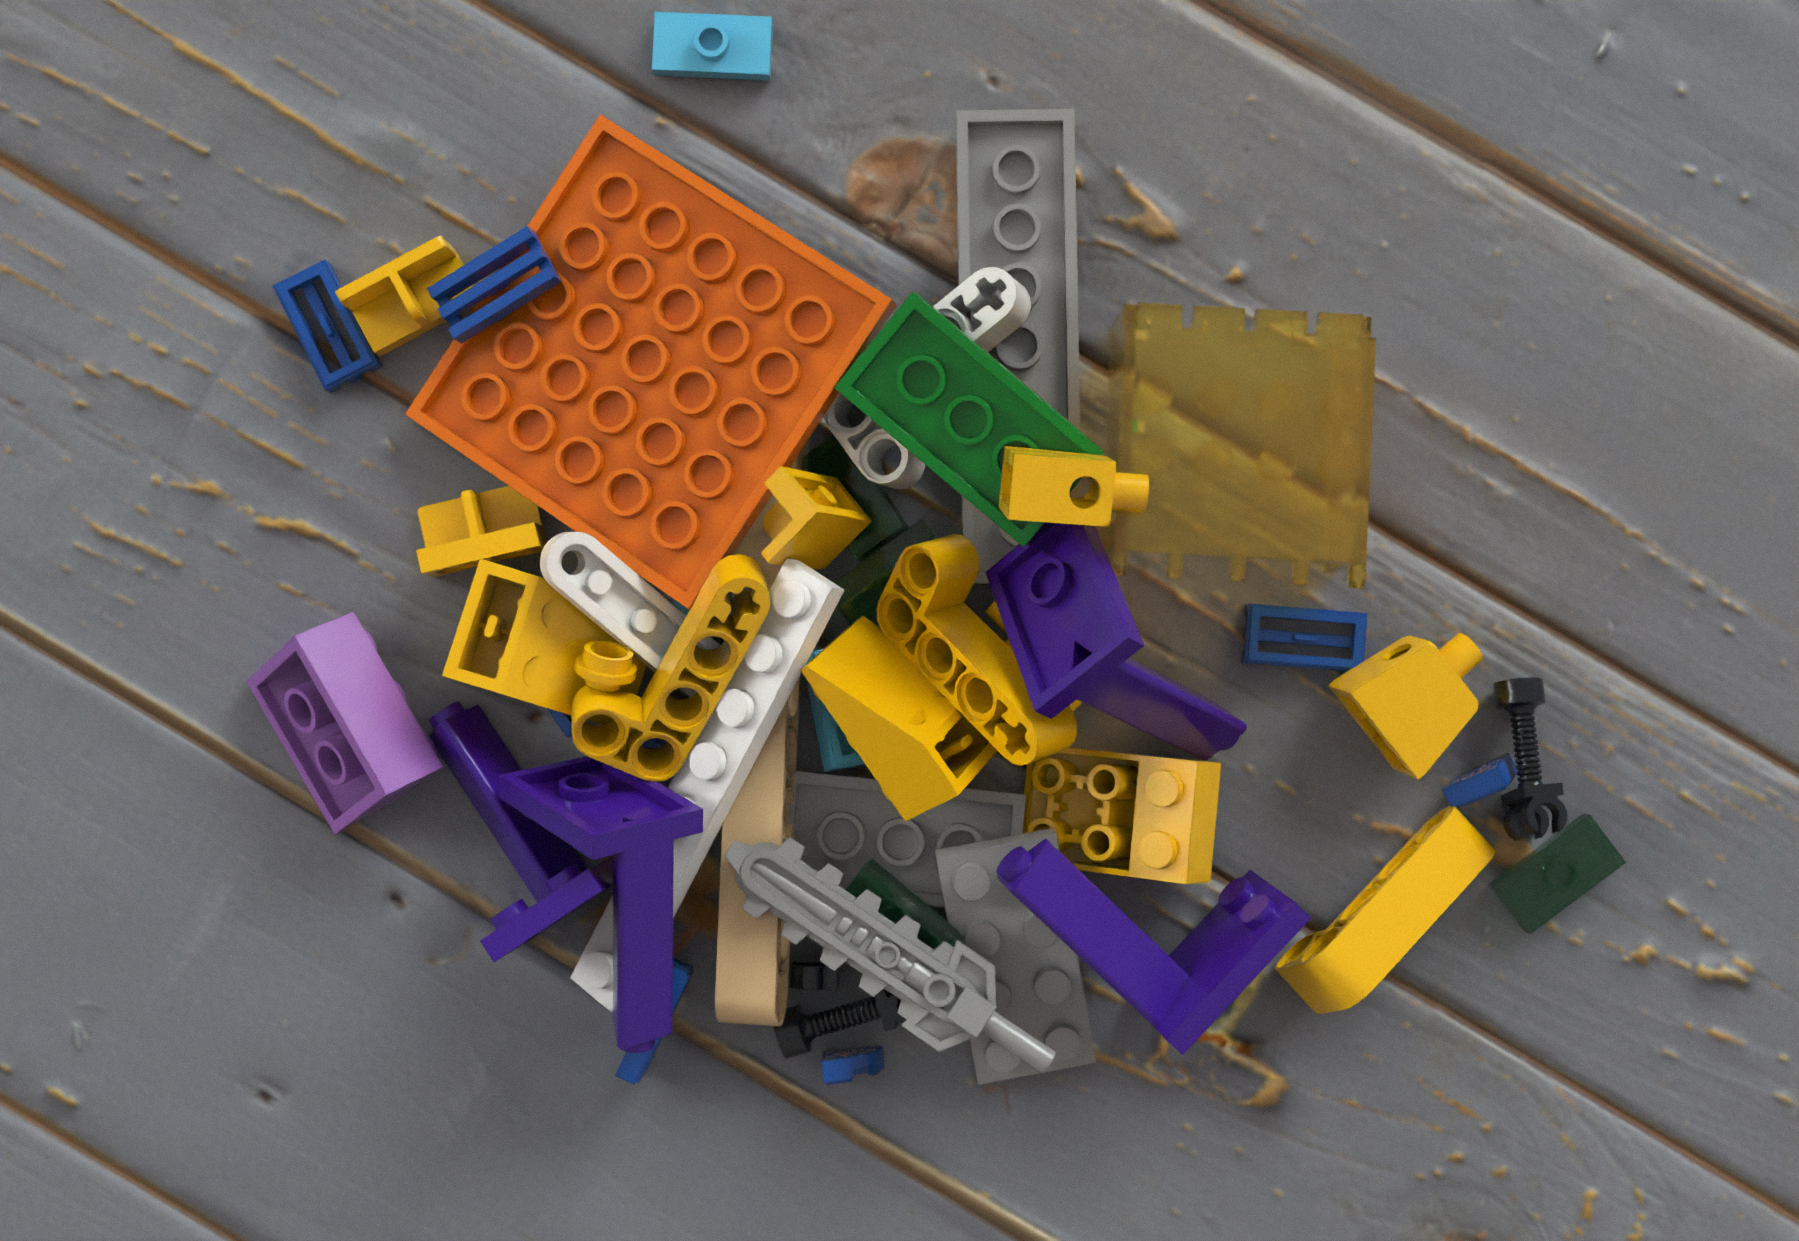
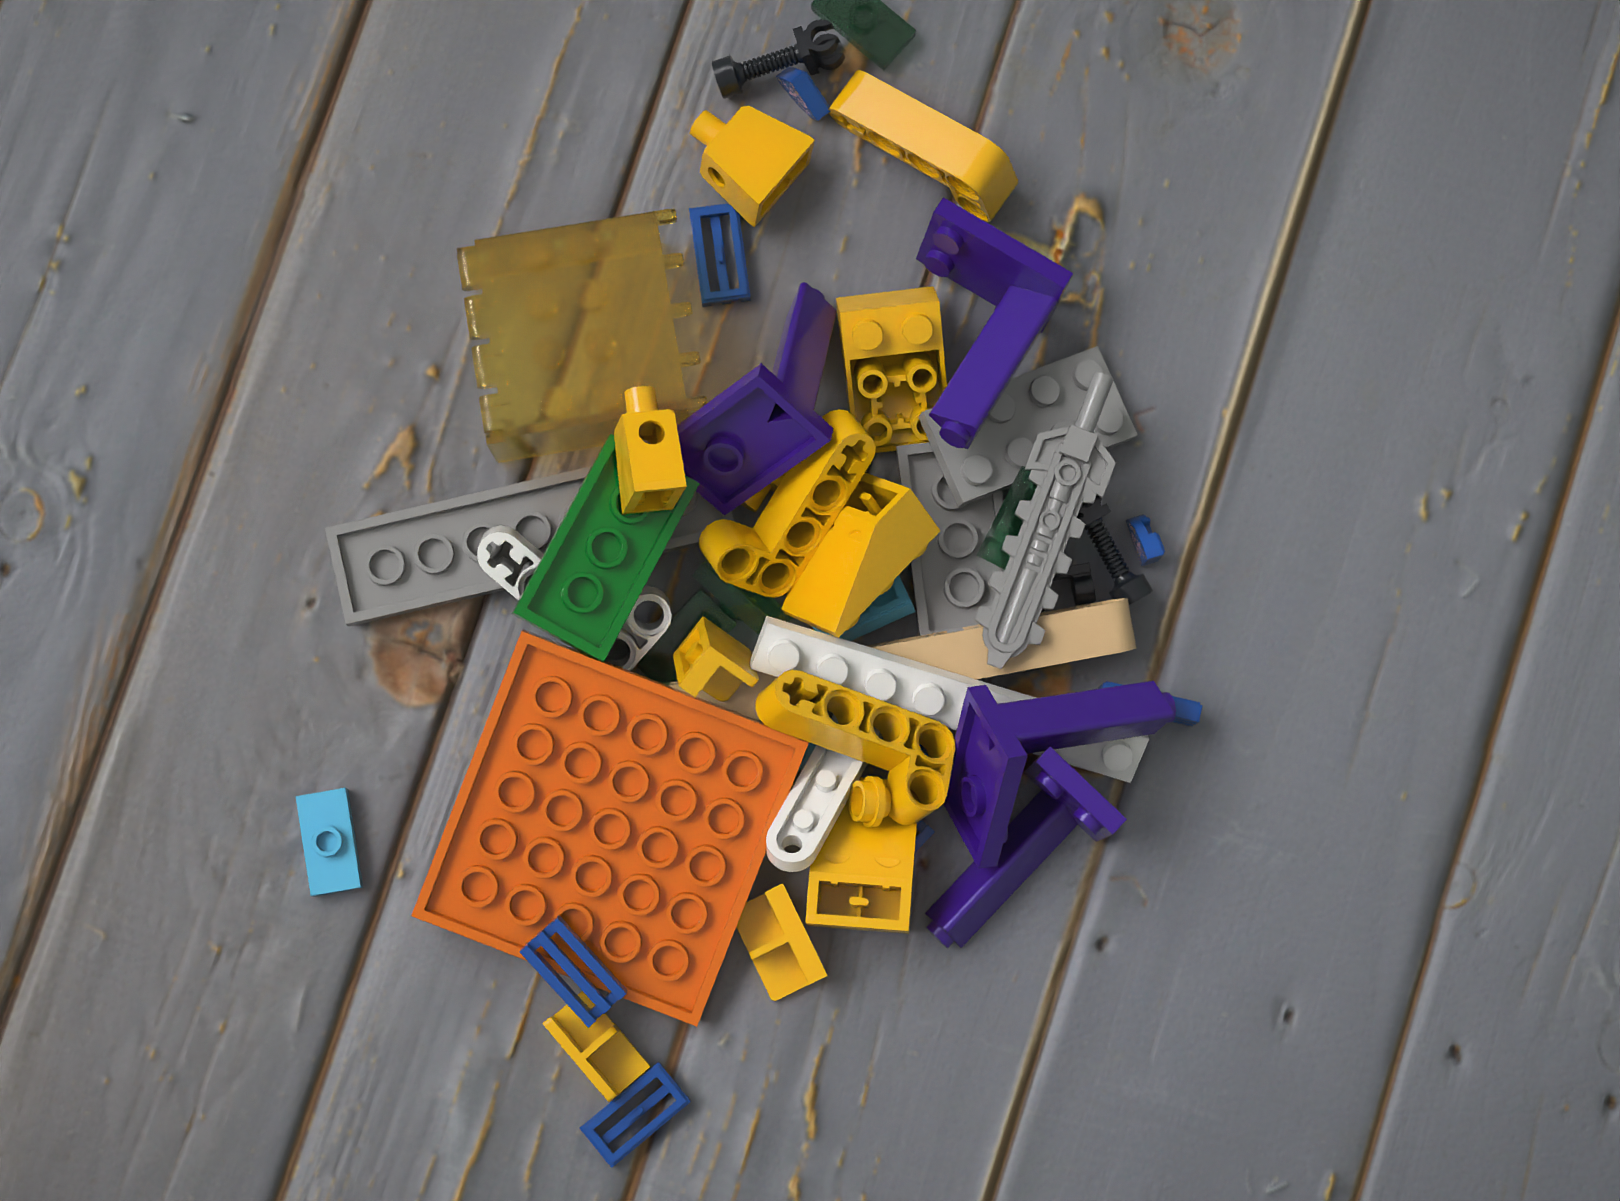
camera: 105 degrees left, 5 degrees down
medium lavender slope [246,612,443,834] -> none

